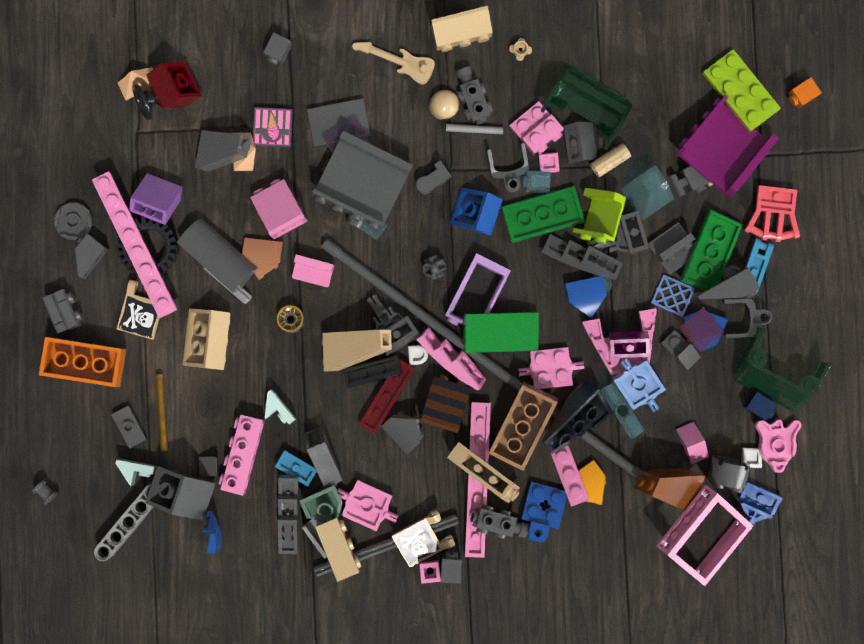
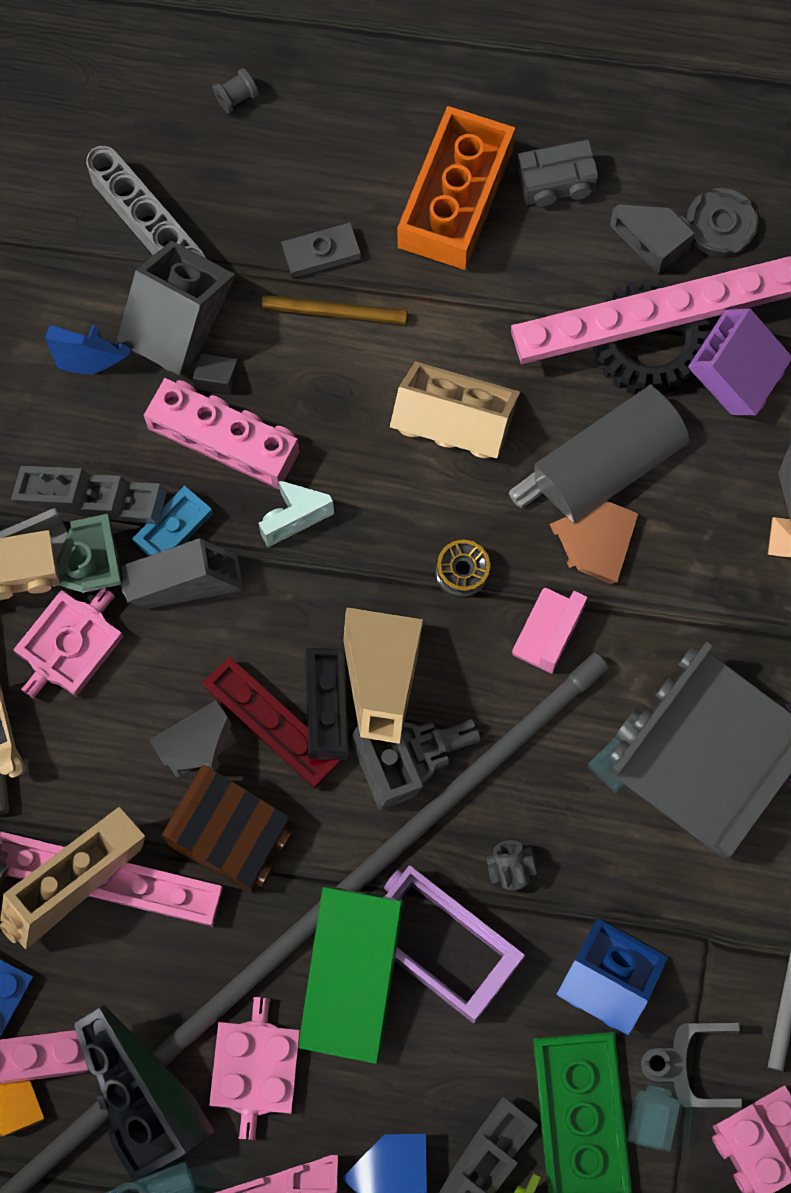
camera: 105 degrees right, 15 degrees down
light aqua slope [115,459,158,486] -> none
flag [117,280,160,340] -> none
bright pink slope [250,179,307,240] -> none
white tile [408,345,428,365] -> none
dark grey leg [416,161,451,195] -> none
bright pink slope [416,328,486,391] -> none
medium nougat brick [488,381,558,471] -> none
bright pink tile [538,152,560,174] -> none

